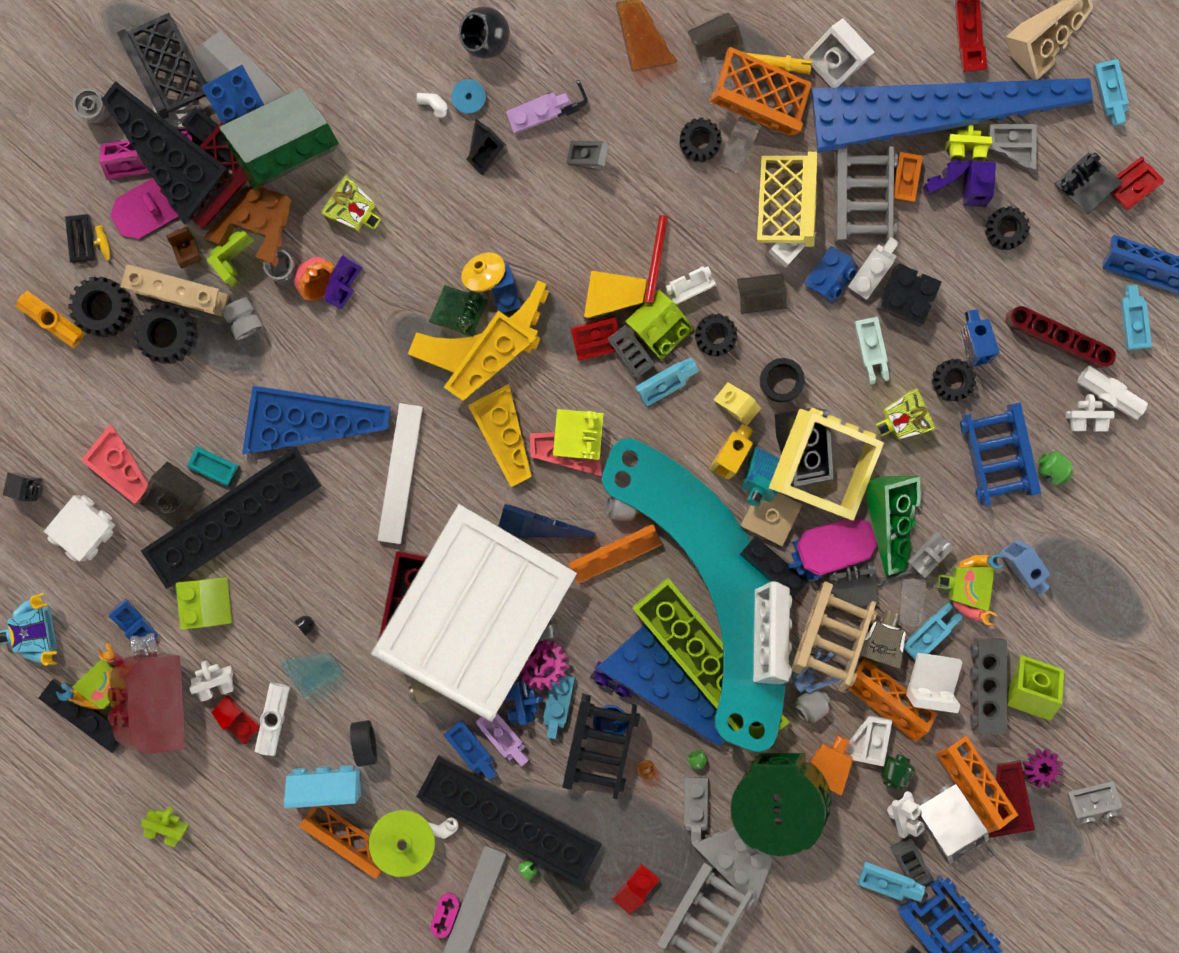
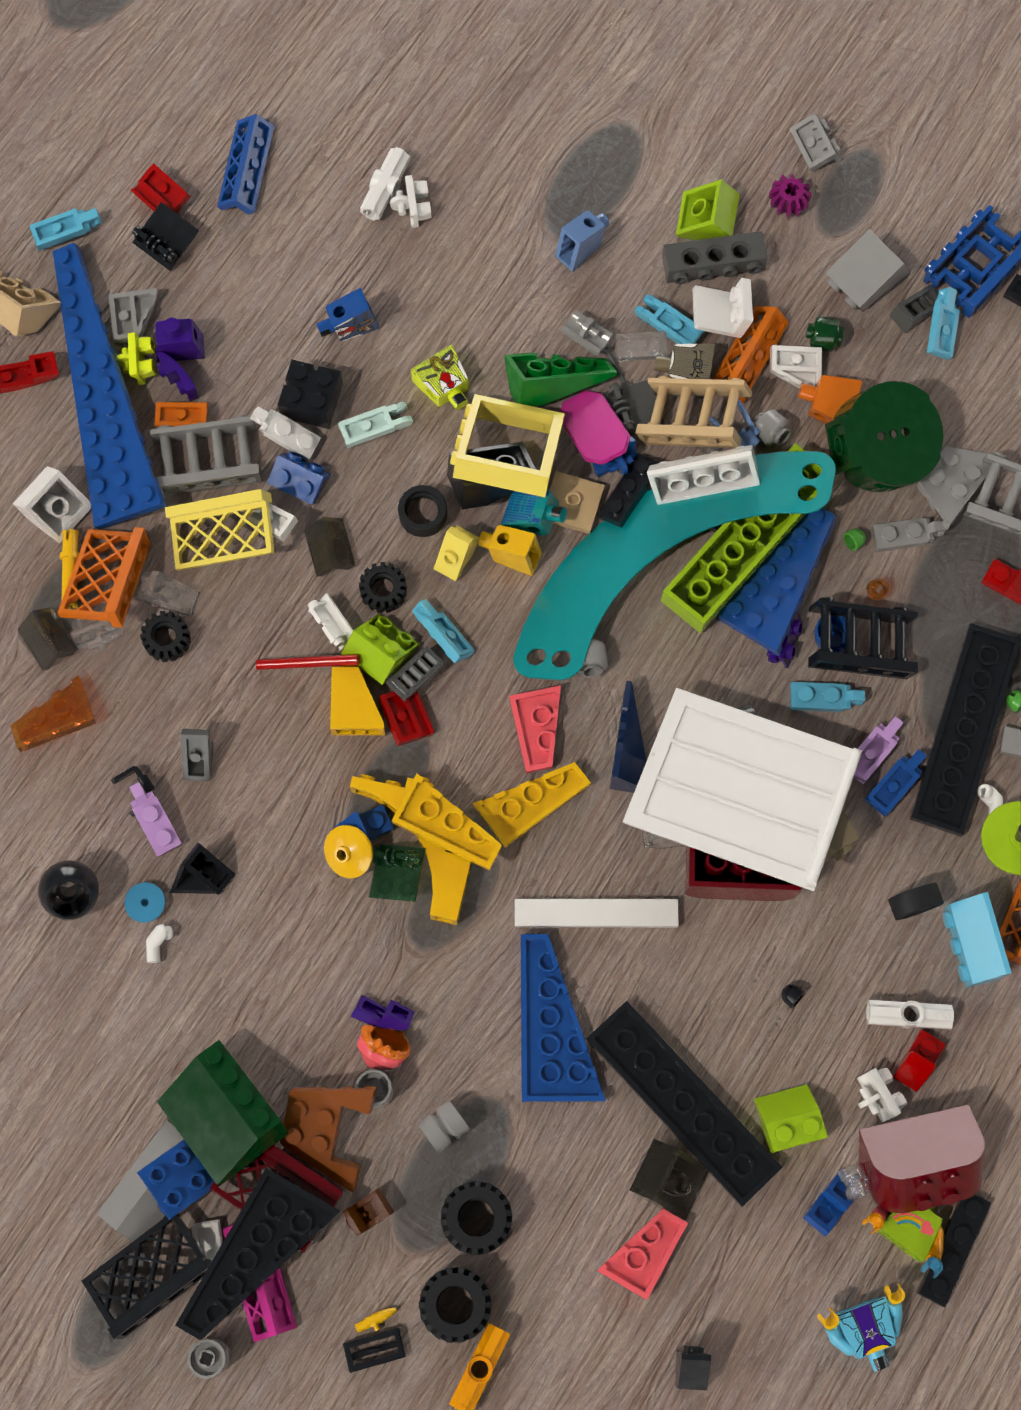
camera: 100 degrees left, 15 degrees down
white brick [44,495,115,562] -> none
dark pink shield [110,178,179,239] -> none
tan fence [120,264,230,317] -> none
black plate [181,107,239,169] -> none
teal tile [186,446,239,487] -> none
lime bracket [206,231,255,287] -> none
clear light blue wing [279,653,344,698] -> none
torso [321,176,381,231] -> none
blue hips [505,680,543,725] -> none
dark pink gear [519,640,569,691] -> none
neon yellow hinge [553,409,604,460] -> none
orange fence [568,524,662,584] -> none
white hips [887,791,925,838] -> none
black tyre [931,359,977,401] -> none
orange fence [936,735,1018,833] -> none
torso [937,554,1005,626] -> none
blue fence [960,402,1041,506] -> none
black tyre [985,206,1030,250] -> none
dark red wing [988,760,1035,838] -> none
dark red beam [1005,306,1116,368] -> none
bright green head [1037,451,1073,485] -> none
medium azure hinge [1121,285,1152,350] -> none

